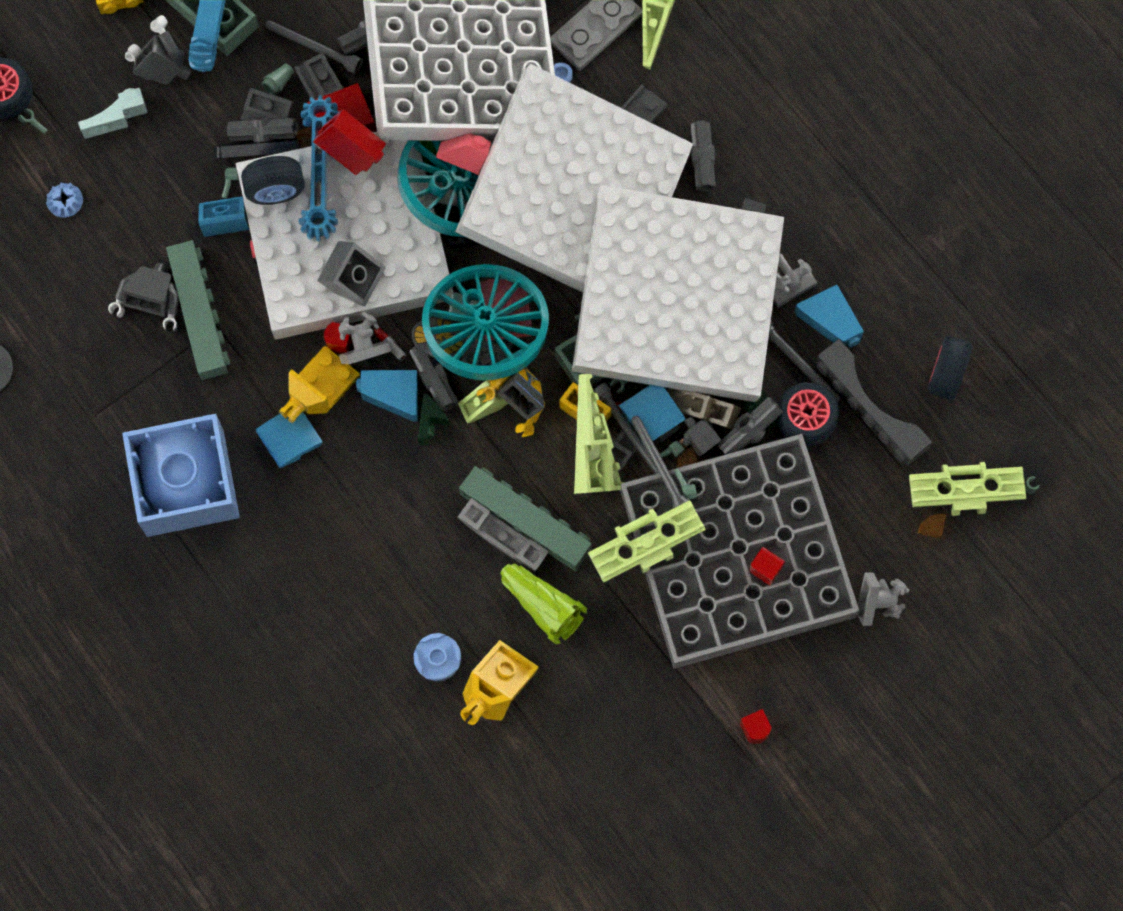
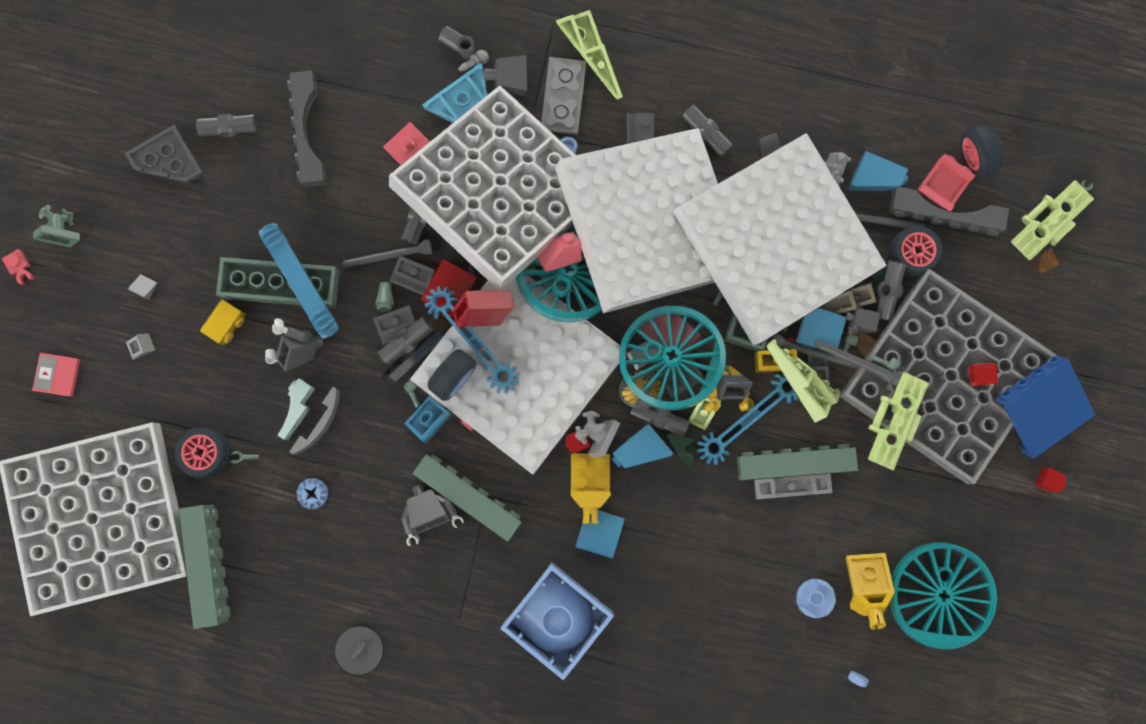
camera: 45 degrees left, 10 degrees up
dark grey slope [317,241,386,306] -> none
light grey piece [374,327,406,361] -> none
lime cone [500,564,587,644] -> none
light grey piece [858,573,909,626] -> none
none -> light grey slope [290,387,340,455]
none -> dark azure arm [697,372,798,465]
none -> light blue tile [848,671,869,687]
none -> teal piece [890,542,997,649]
none -> coral panel [916,154,975,212]
none -> blue panel [995,355,1095,459]

